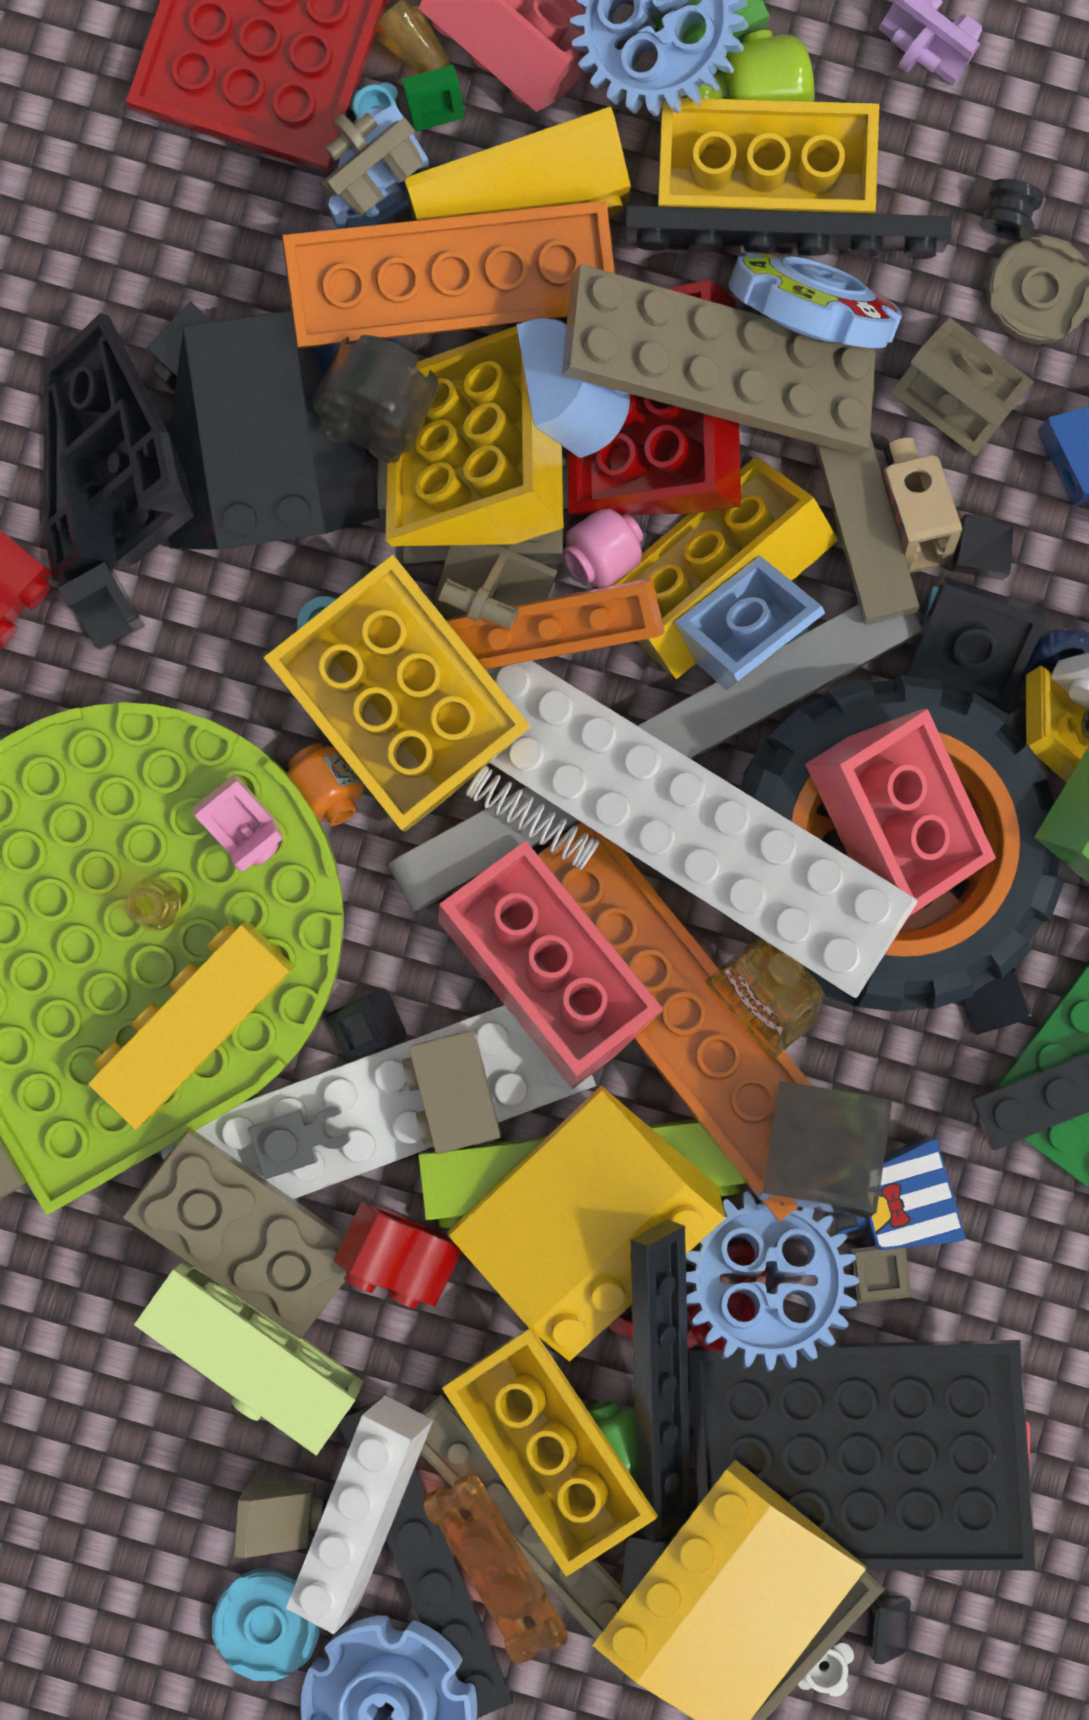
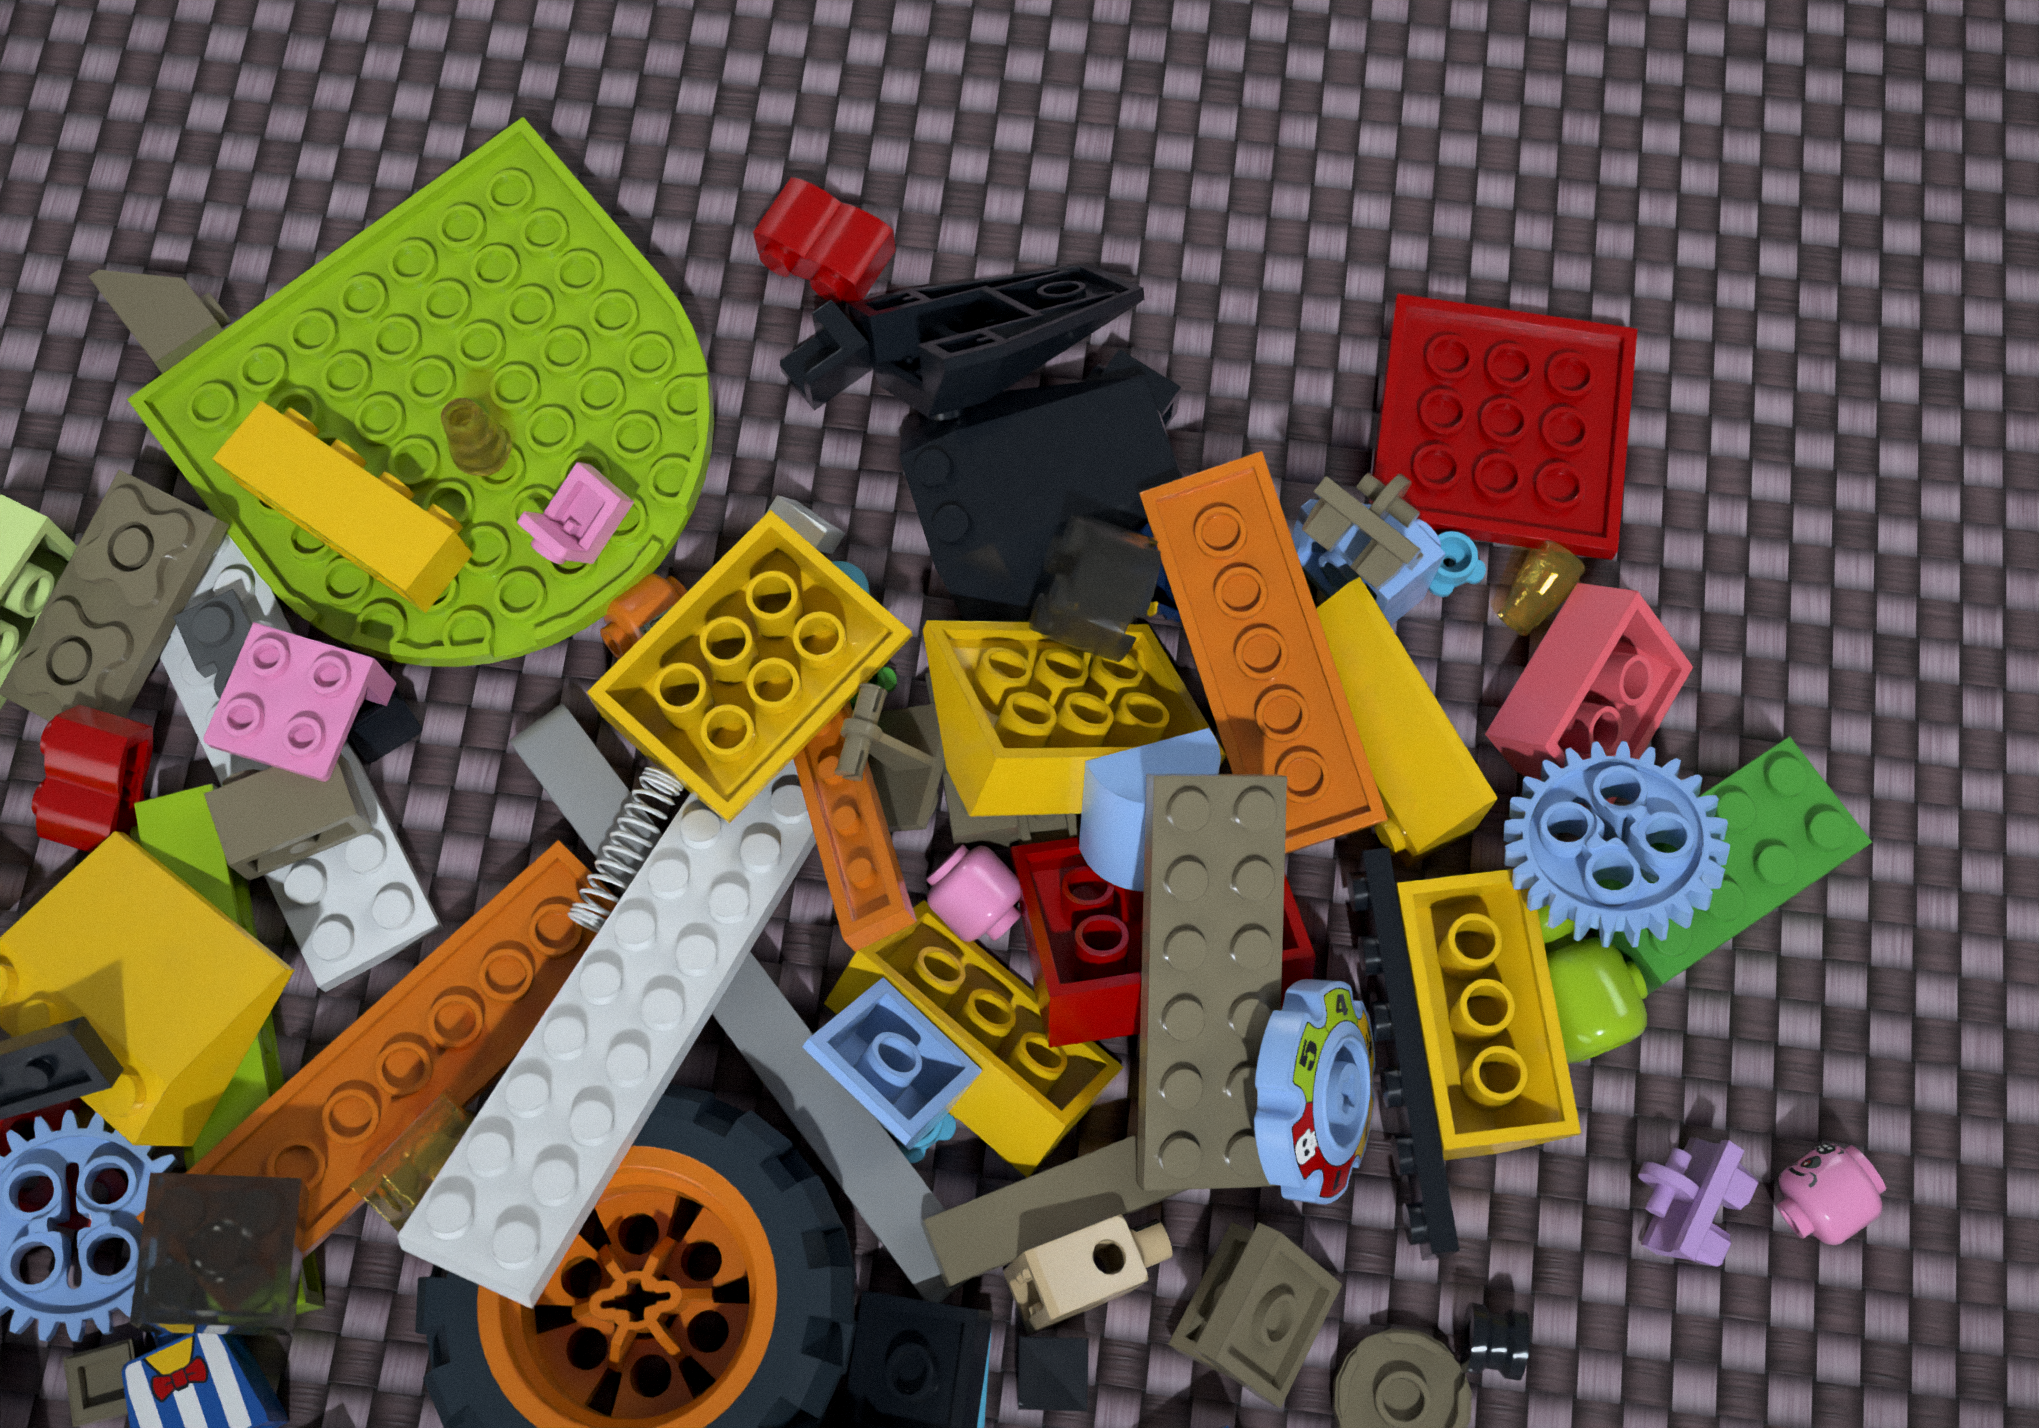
camera: 80 degrees right, 15 degrees down
green plate [402,64,466,132] -> none
coral slope [438,840,663,1089] -> none
coral slope [805,709,996,915] -> none
none -> bright pink bracket [203,622,396,782]
none -> white plate [766,495,845,554]

